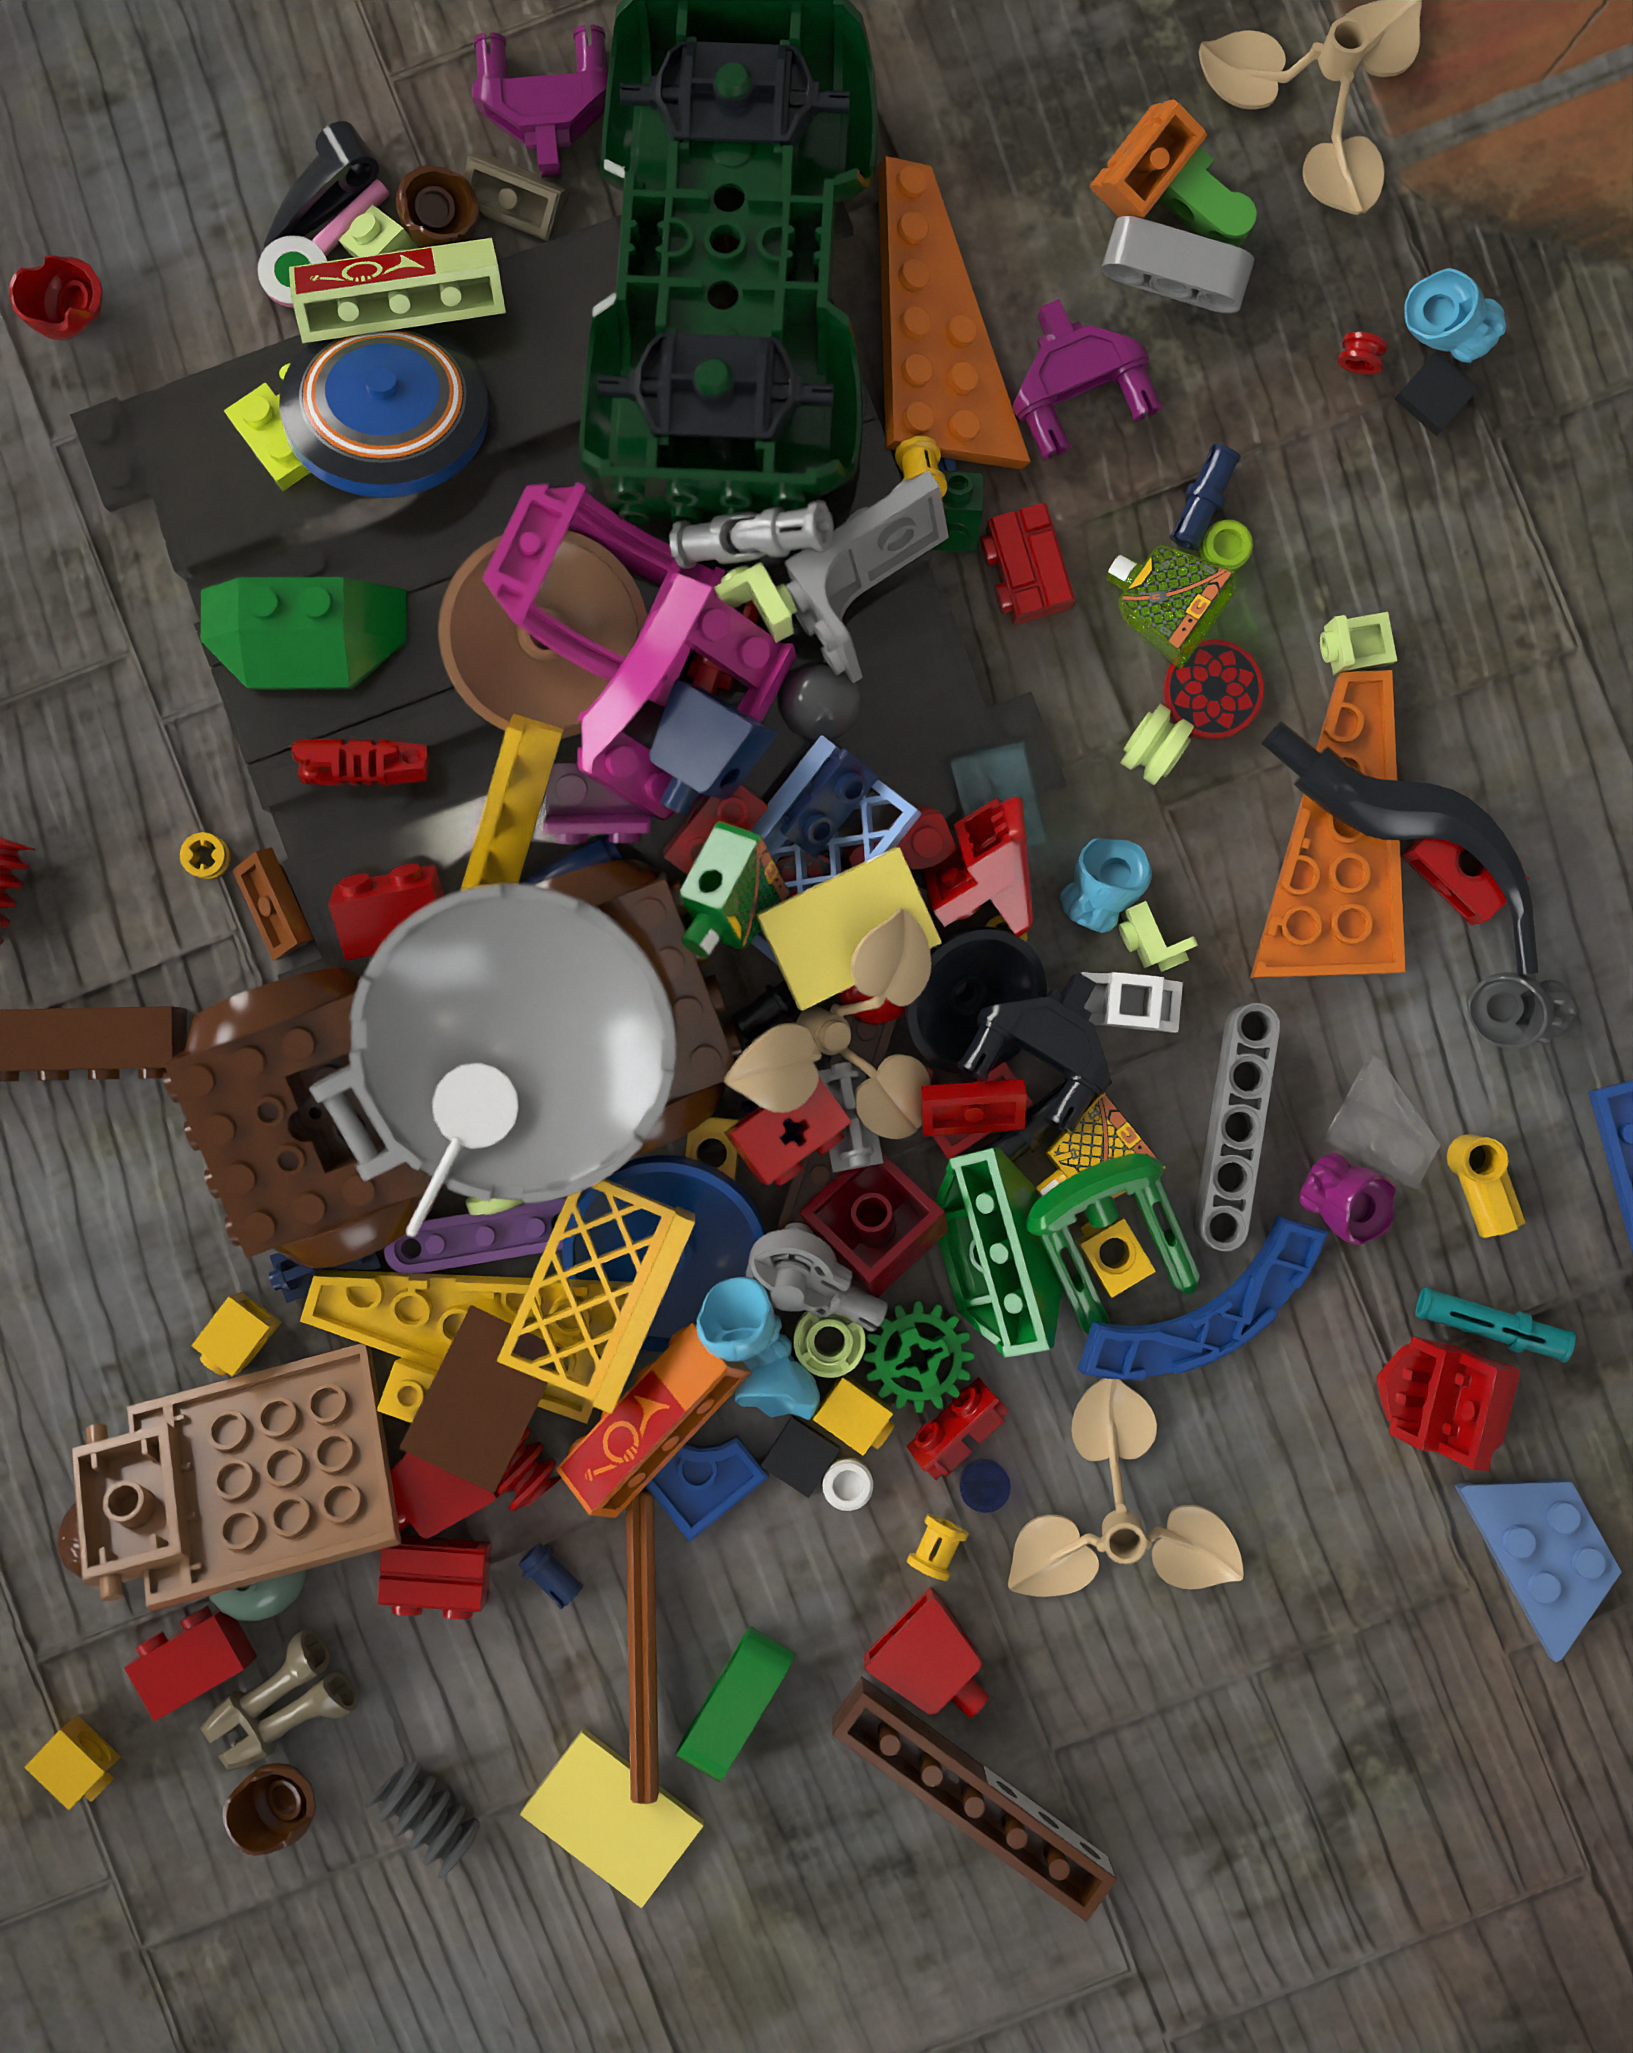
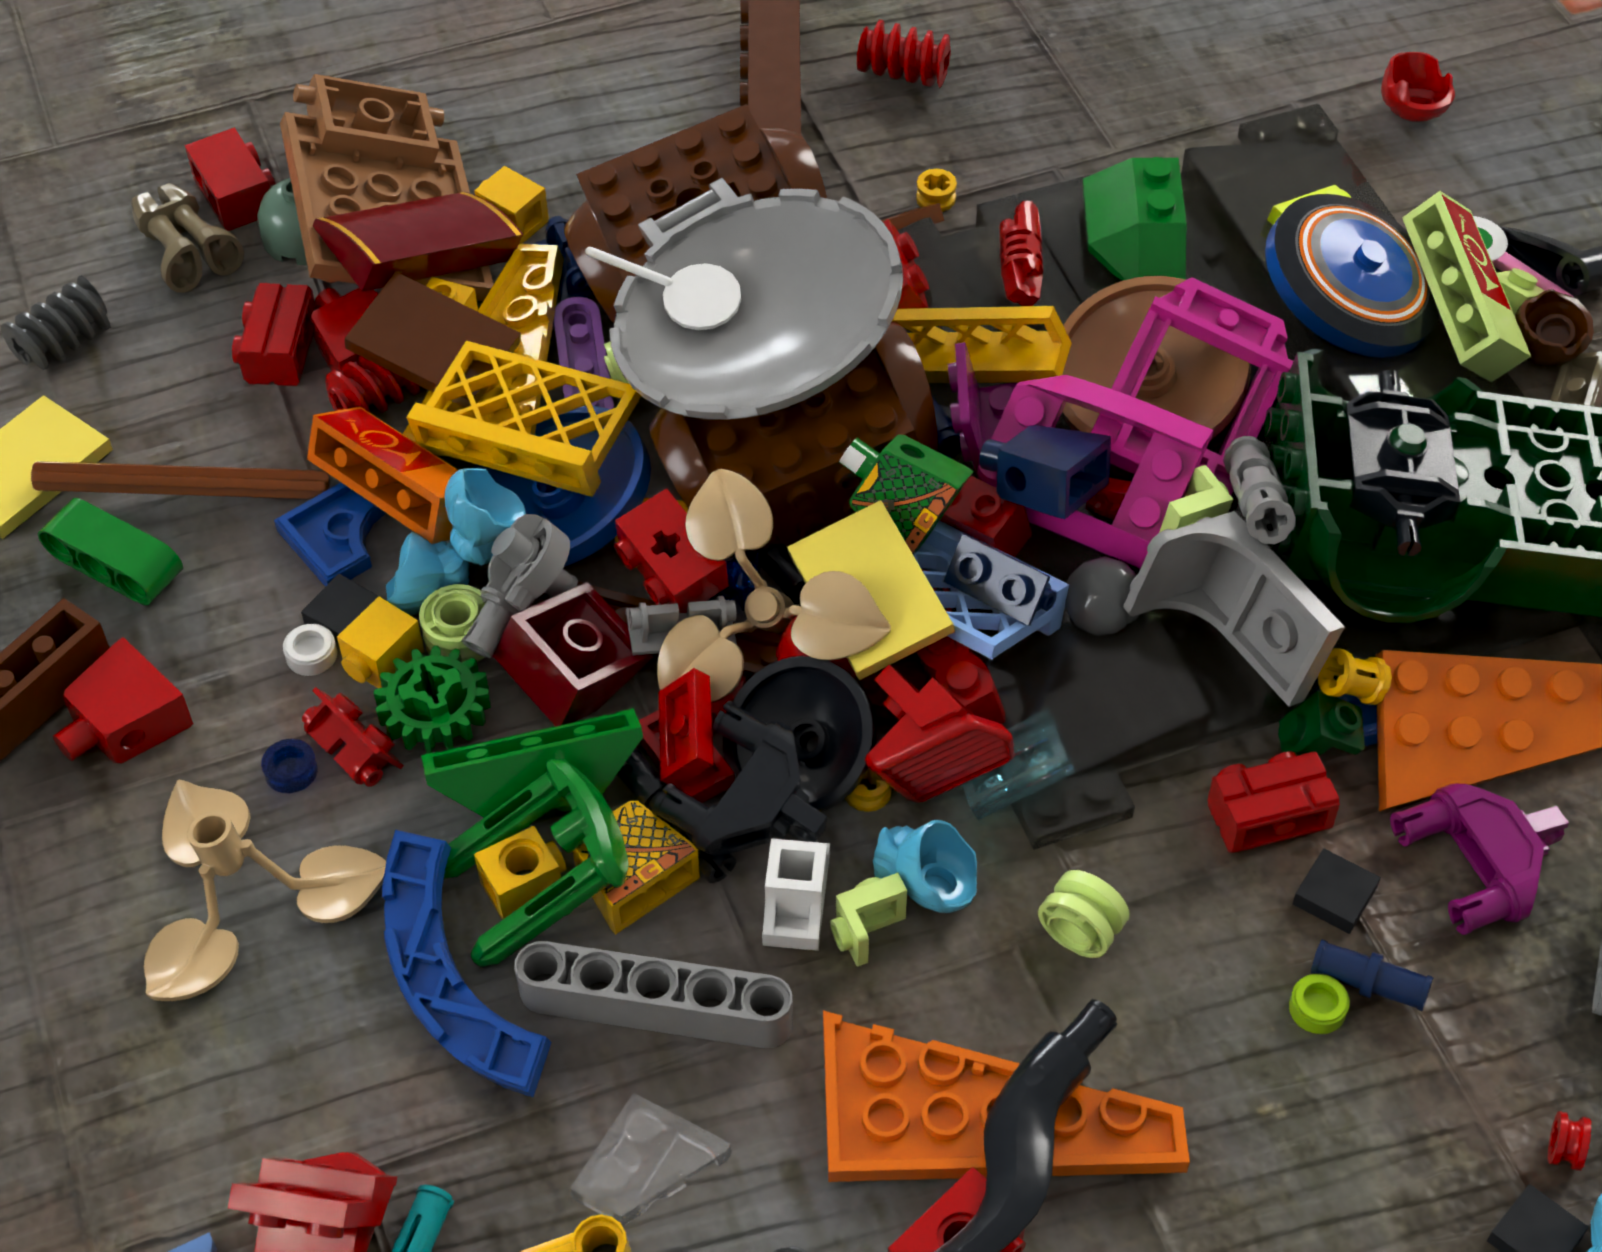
camera: 90 degrees right, 35 degrees down
yellow brick [24,1715,121,1810] -> none
reddish brown hair [222,1763,316,1856] -> none
dark blue pin [518,1543,584,1609] -> none
yellow bush [906,1514,969,1581] -> none
torso [1107,545,1236,669] -> none
tile [1162,639,1265,740] -> none
magenta hair [1299,1152,1396,1245] -> none
yellowish green bracket [1320,612,1397,675] -> none
none -> dark red slope [313,192,523,292]
none -> black piece [1292,848,1381,934]

